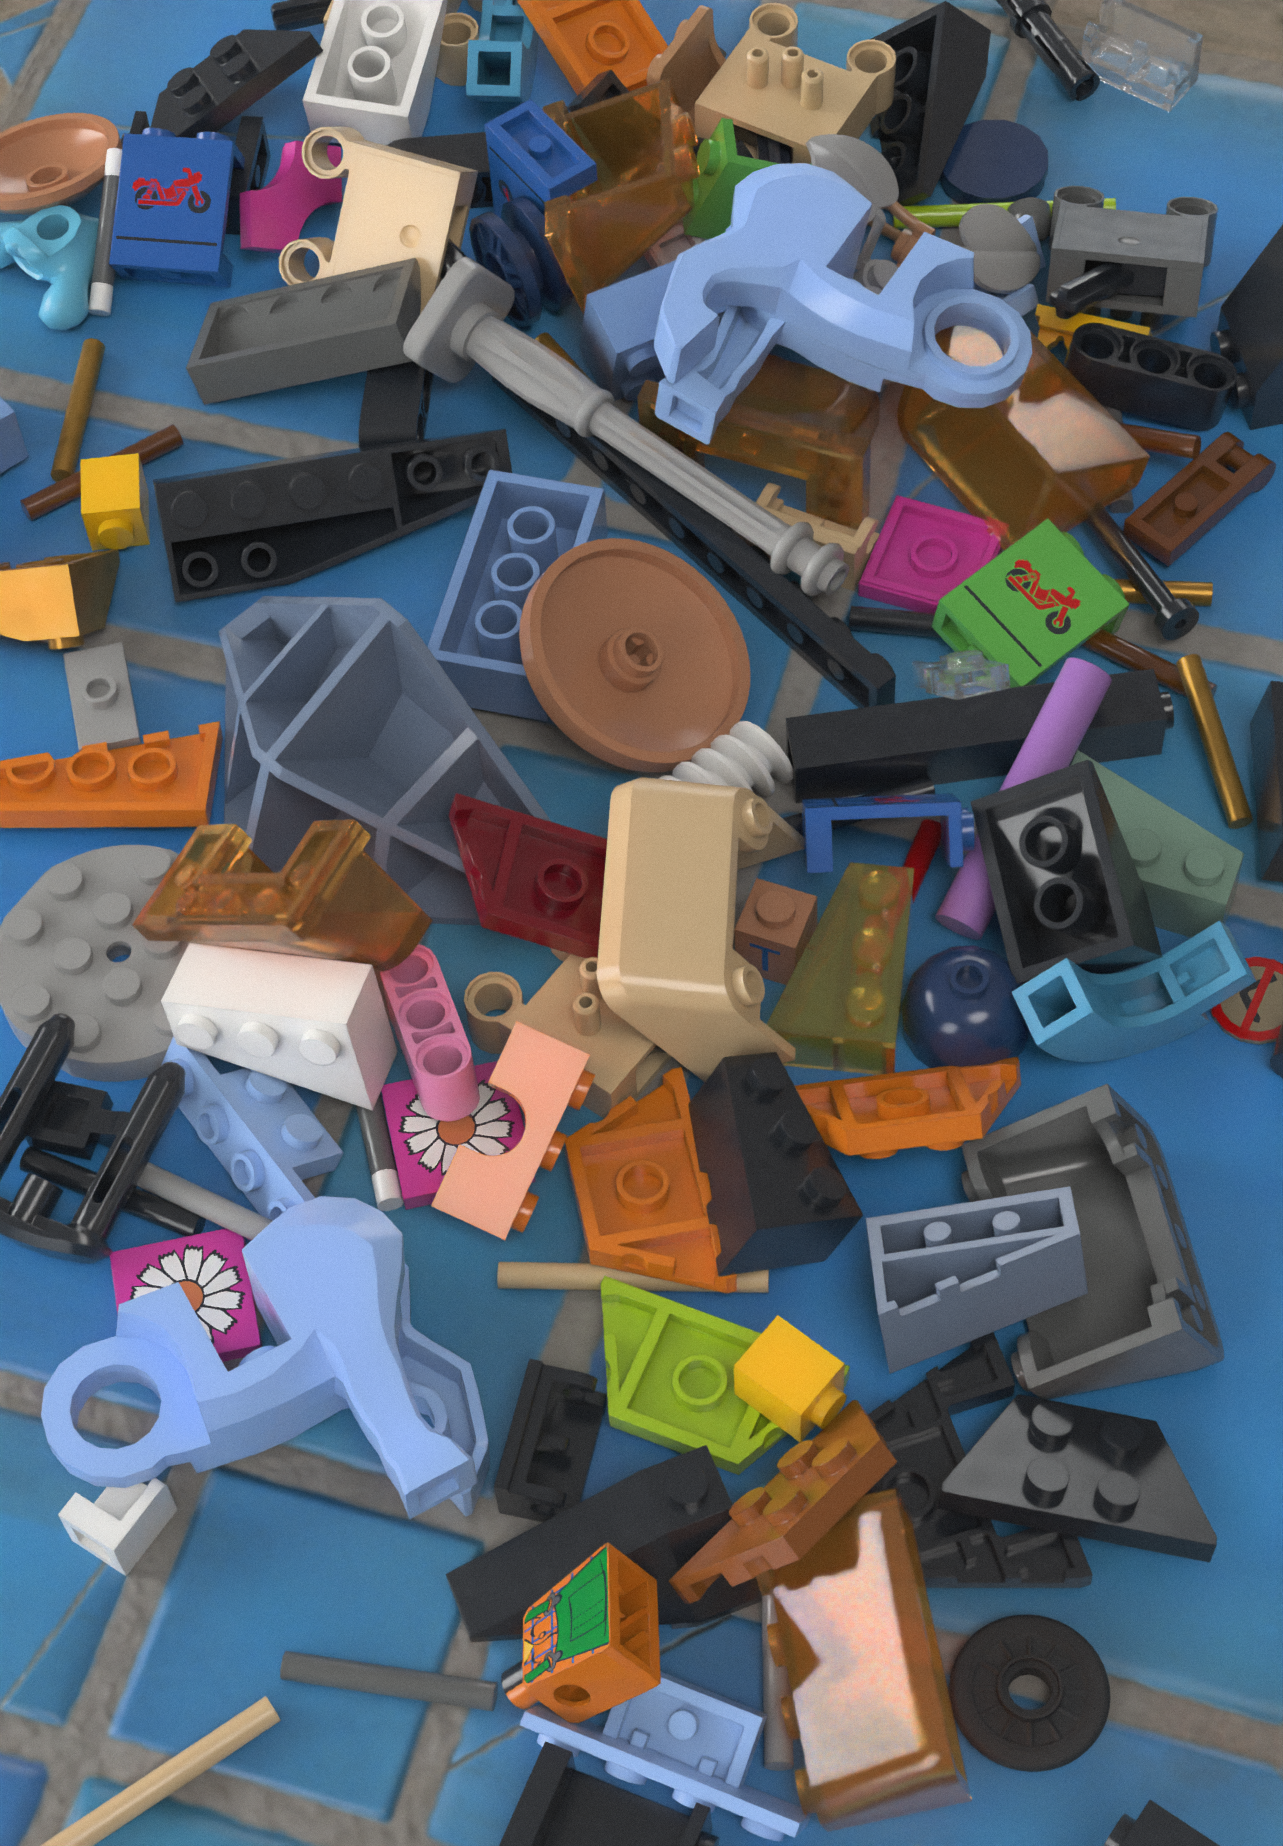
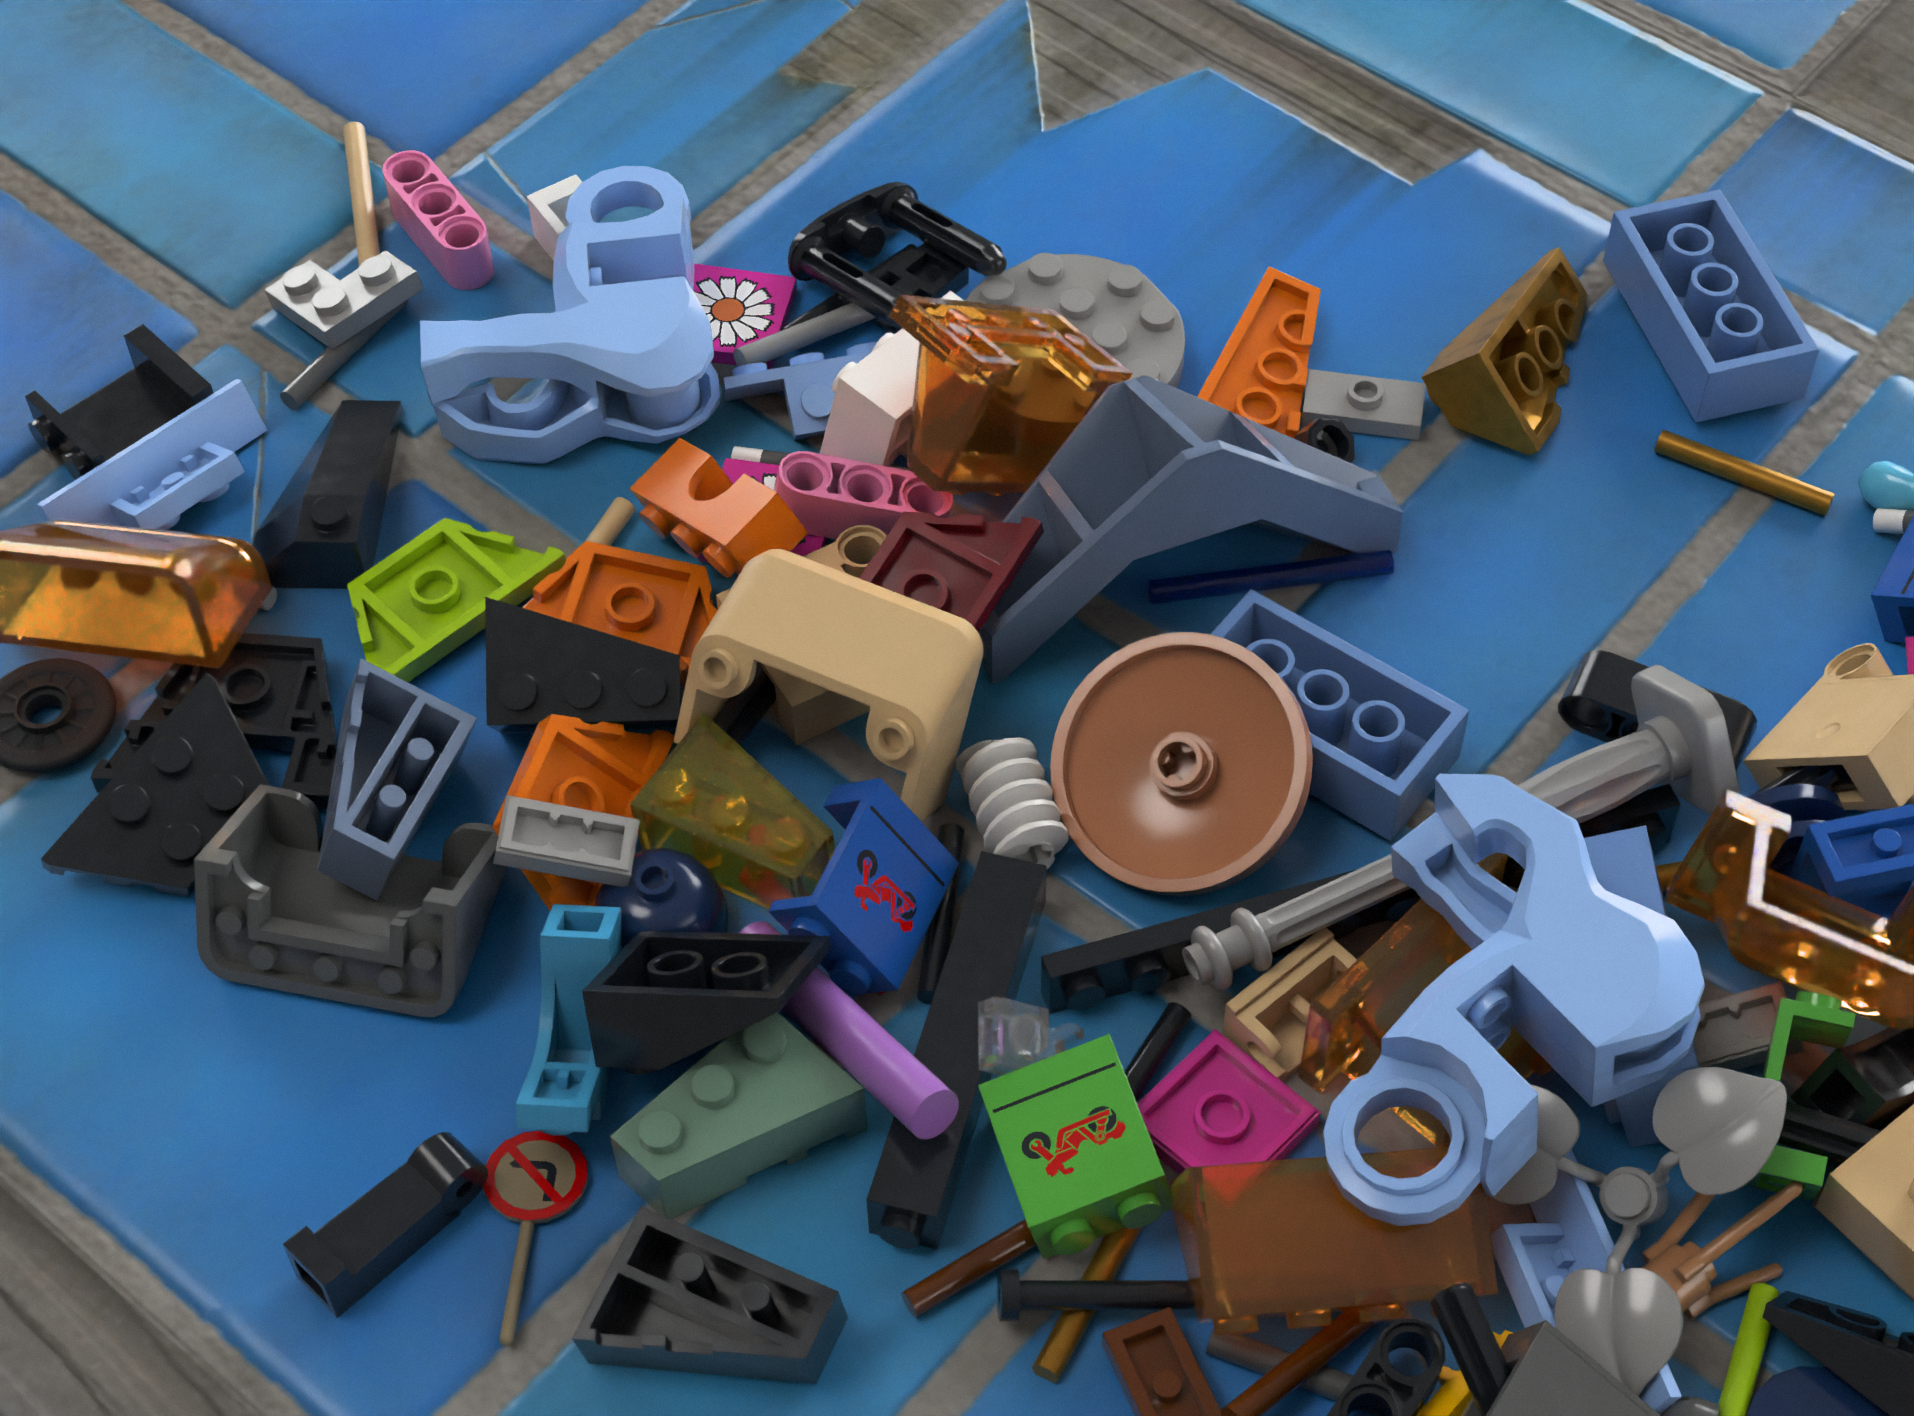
camera: 110 degrees right, 5 degrees down
reddish brown bar [20,424,184,521] -> none
yellow brick [80,453,150,551] -> none
black wedge [152,429,512,602] -> none
dark grey slope [186,258,421,405] -> none
black hinge [494,1359,607,1522] -> none
orange torso [501,1542,661,1723] -> none
dark orange wing [669,1400,897,1604] -> none
nougat brick [734,878,817,988] -> none
yellow brick [734,1315,847,1443] -> none
pearl gold bar [1176,654,1253,829] -> none
none -> light grey plate [264,250,424,350]
none -> bright pink beam [382,150,494,290]
none -> light grey plate [493,795,640,887]
none -> black tile [1295,417,1355,463]

